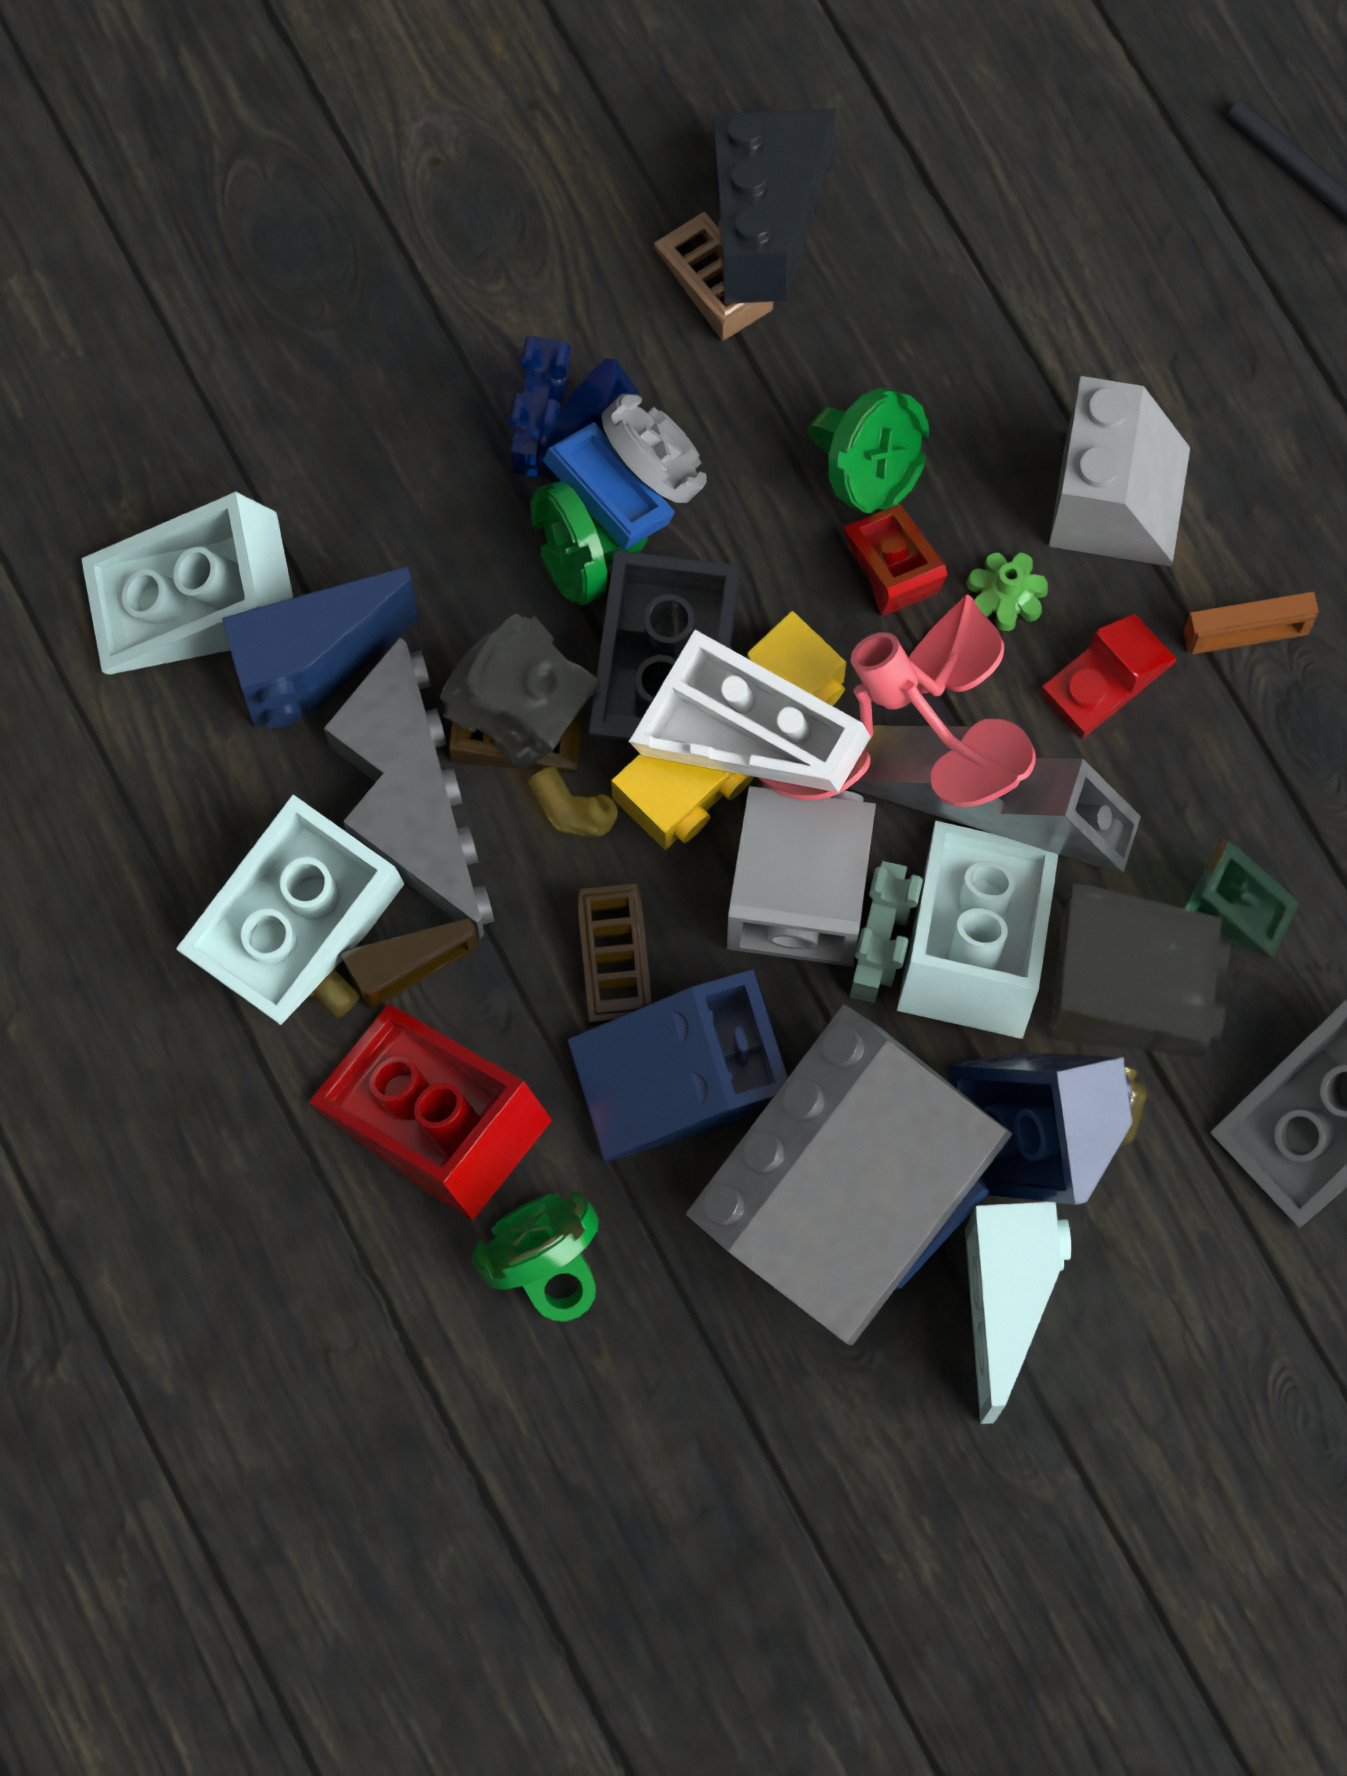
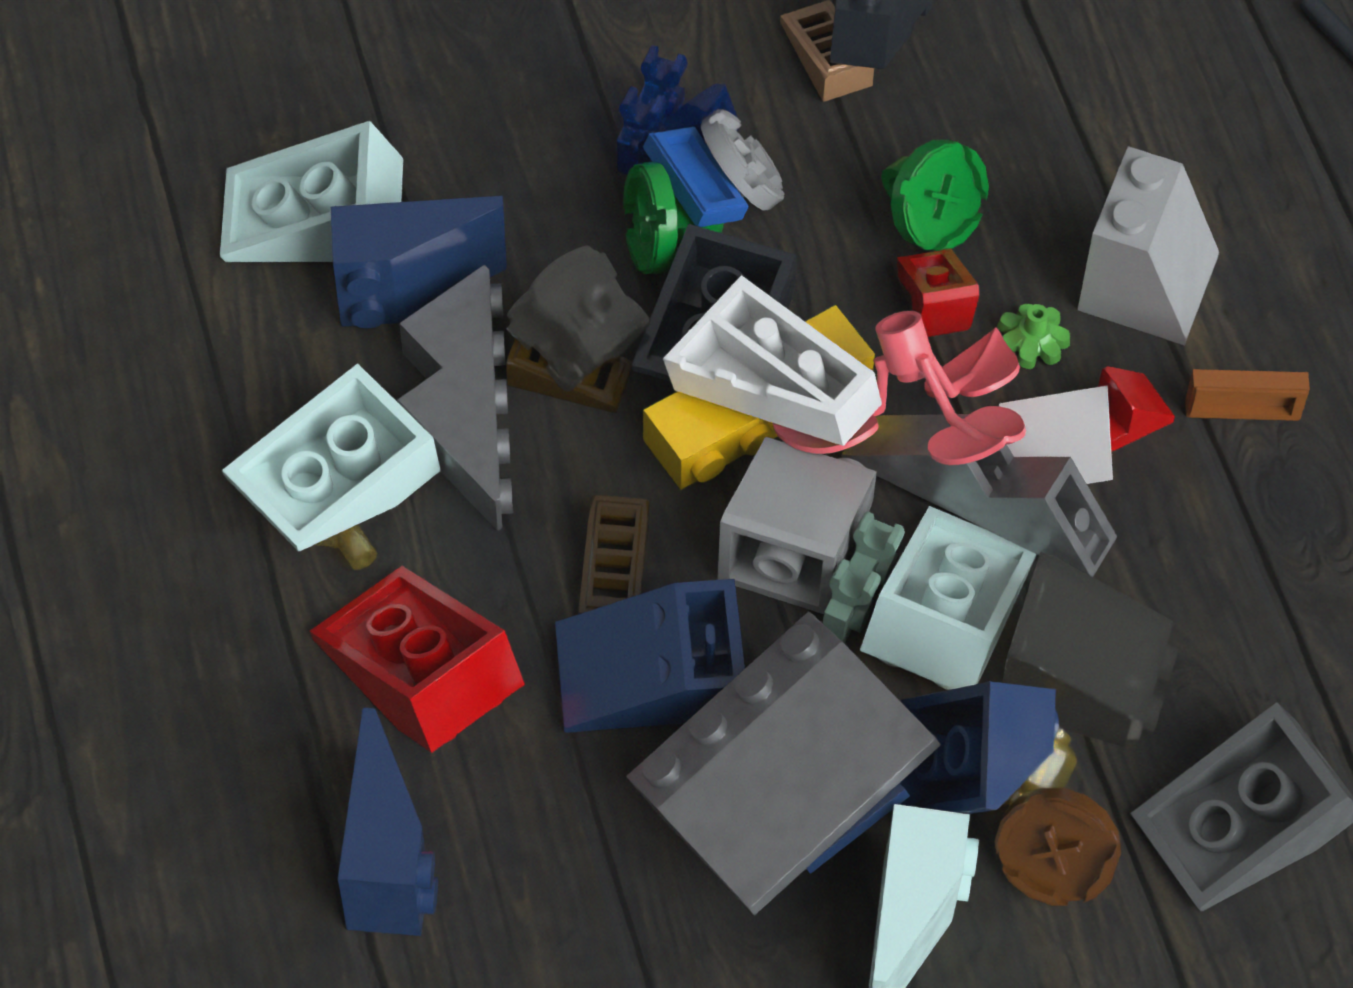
camera: 10 degrees right, 15 degrees down
dark brown slope [340,918,479,1009] -> none
green tile [472,1192,599,1321] -> none
clear yellow arm [528,767,617,838] -> none
clear green slope [1182,838,1299,958] -> none
none -> dark blue slope [338,708,438,936]
none -> reddish brown tile [994,788,1121,906]
none -> white sticker [999,386,1113,484]

